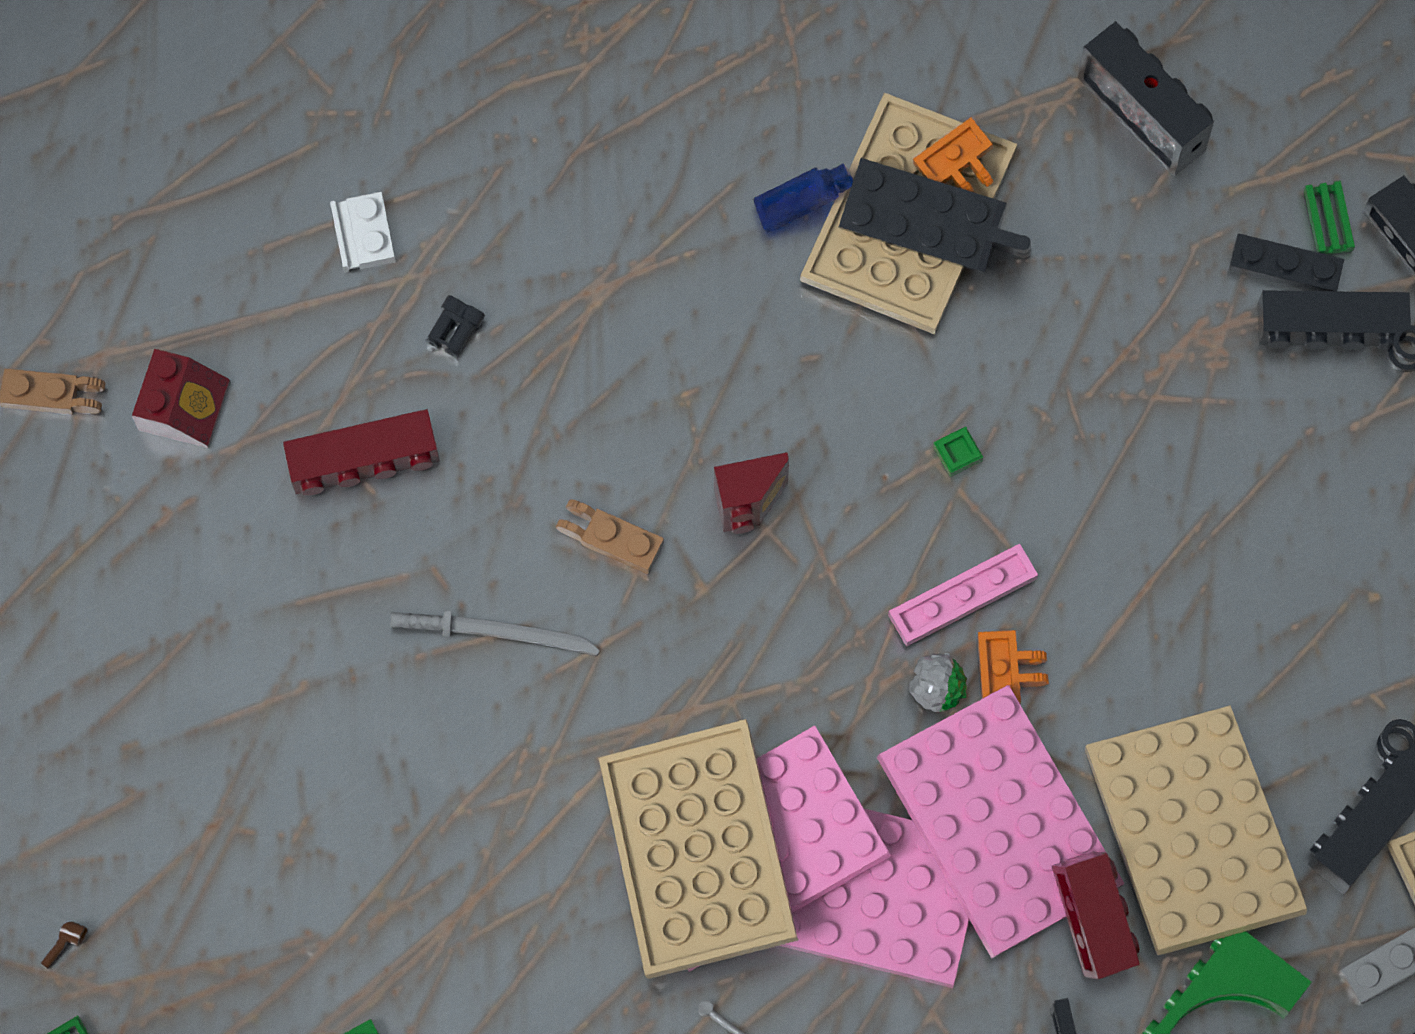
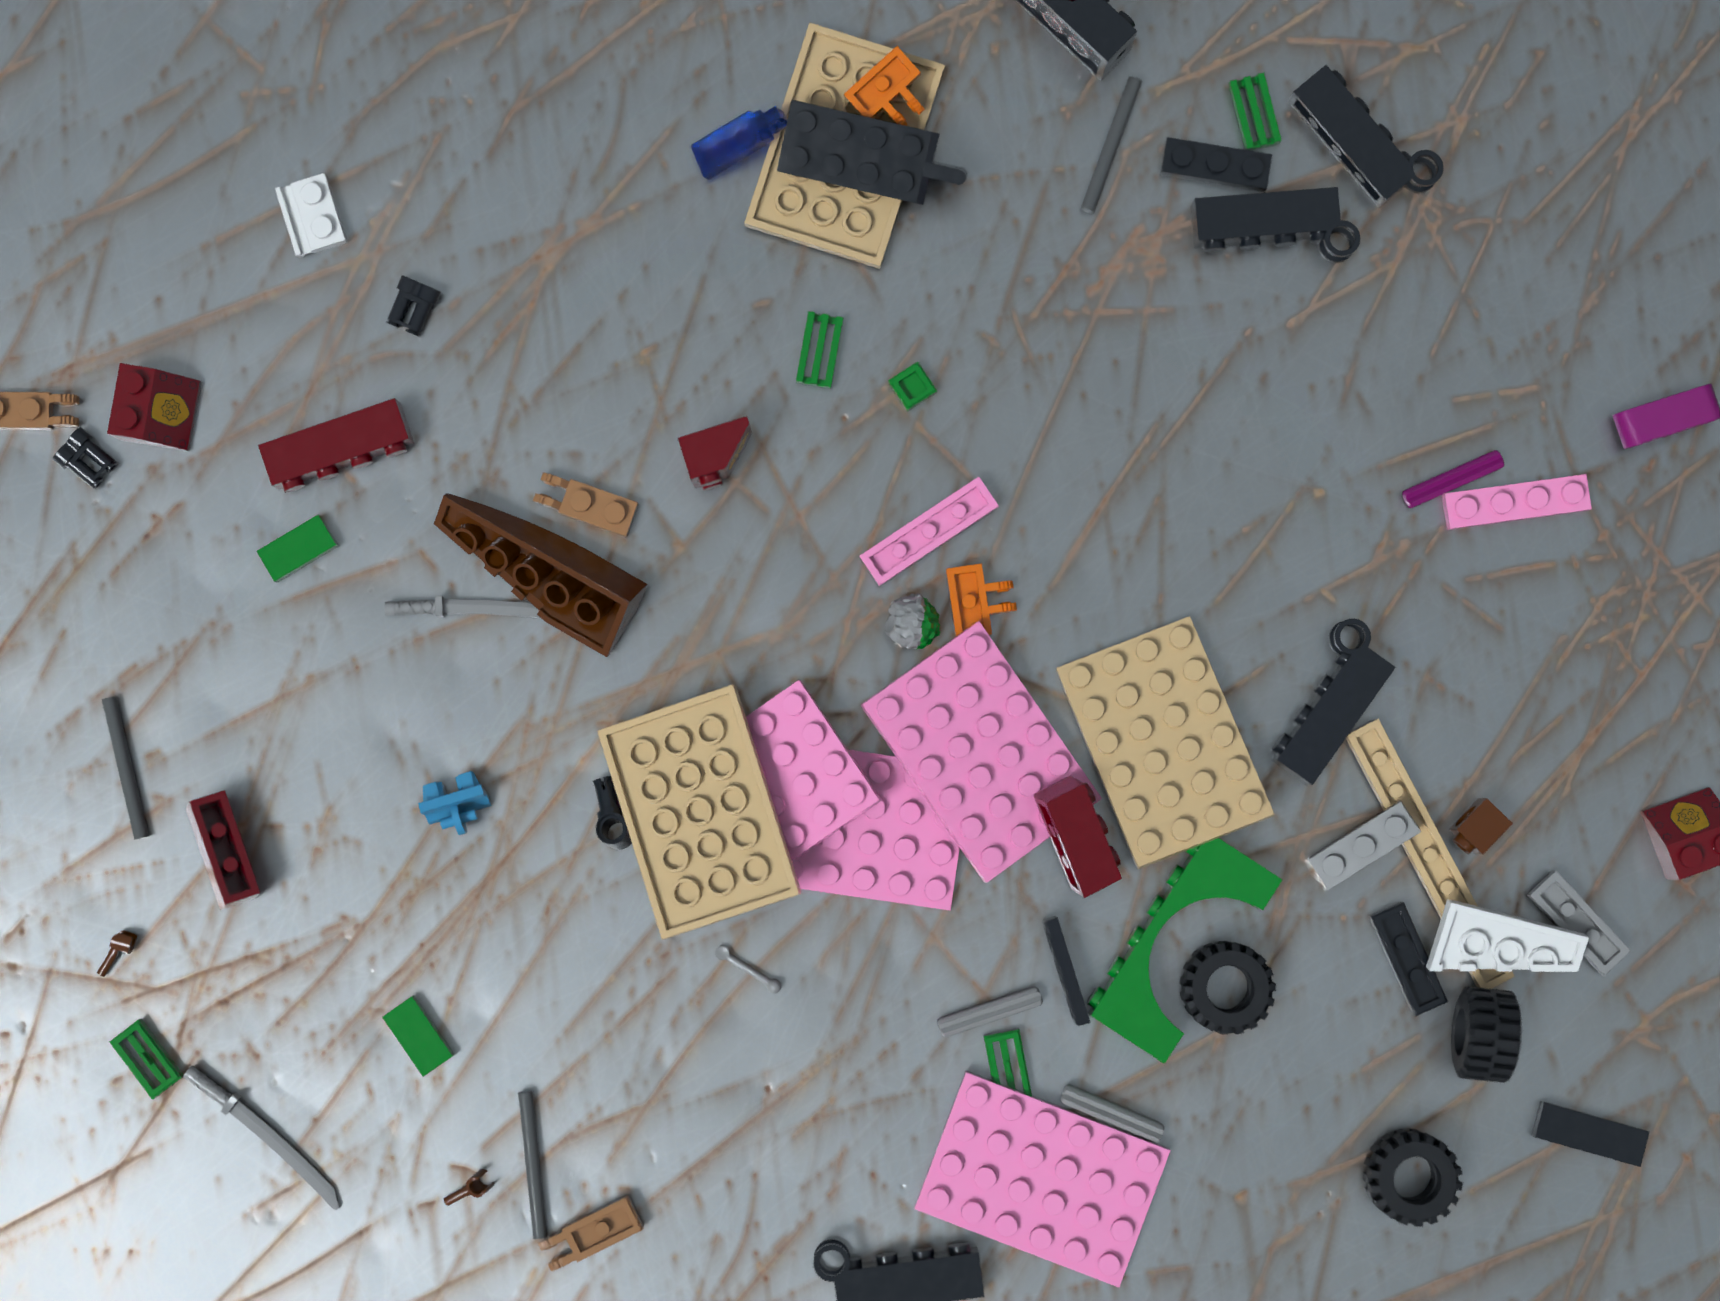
camera: 10 degrees left, 15 degrees up
none -> black piece [52,427,118,489]
none -> dark grey bar [102,696,149,840]
none -> dark red brick [185,790,260,911]
none -> green tile [256,514,338,583]
none -> dark azure hips [418,771,492,835]
none -> reddish brown wedge [434,493,648,657]
none -> black pin [593,776,632,850]
none -> green tile [796,311,844,389]
none -> dark grey bar [1081,76,1142,214]

